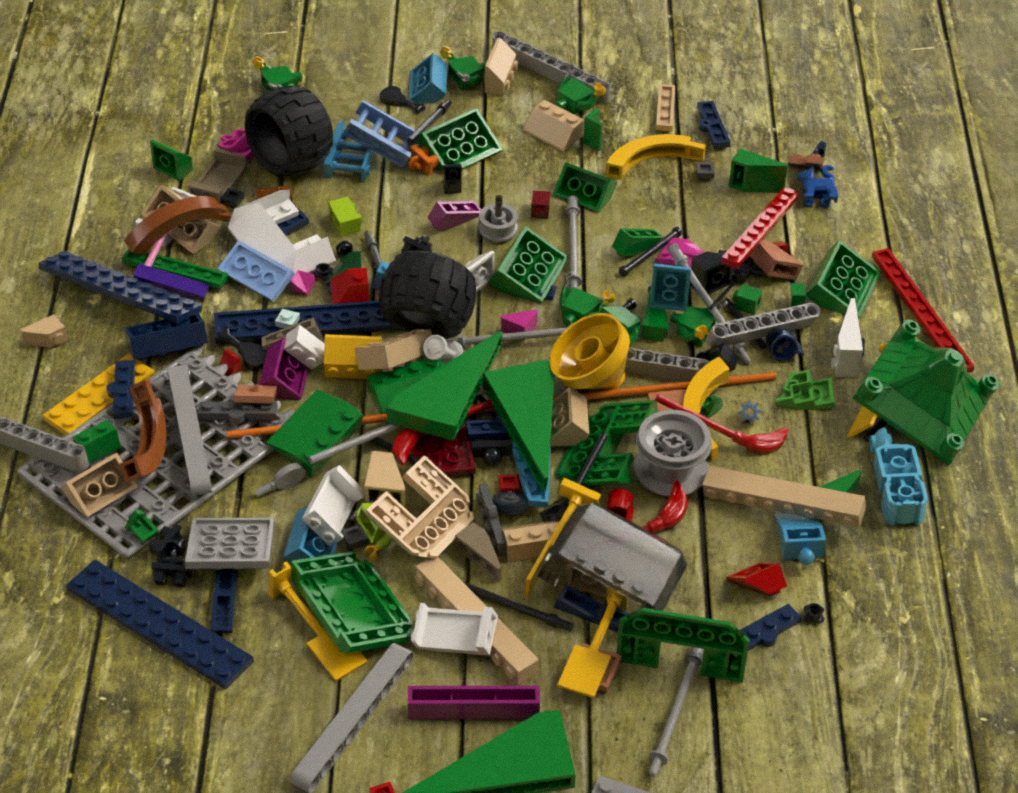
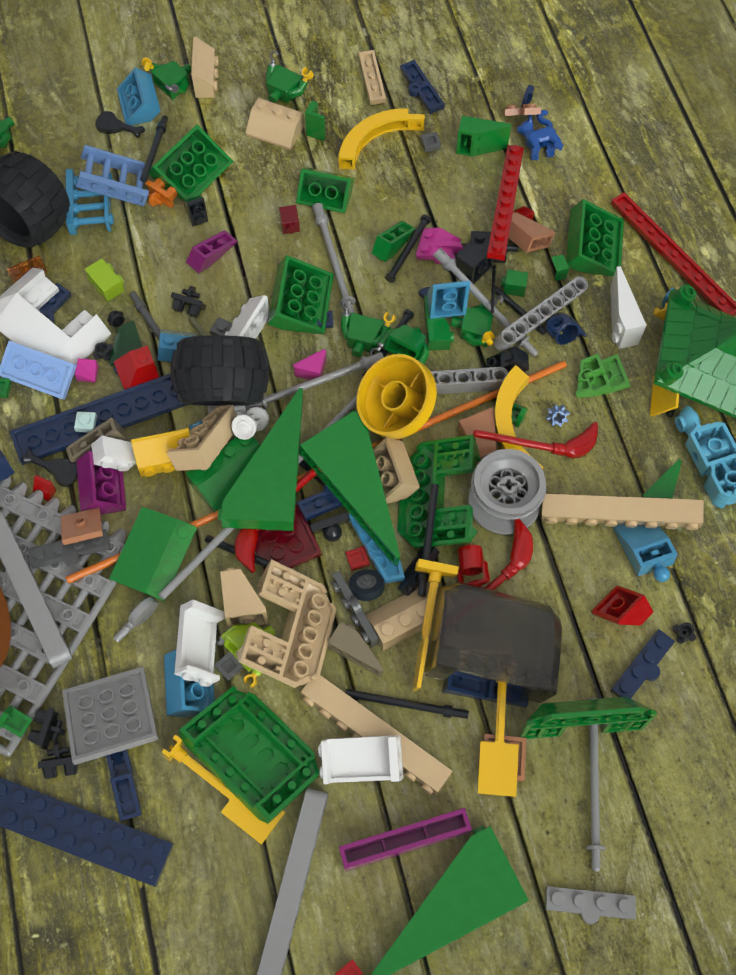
camera: 15 degrees left, 20 degrees up
light grey wheel [479,195,518,244] -> none
light grey beam [492,31,611,103] -> none

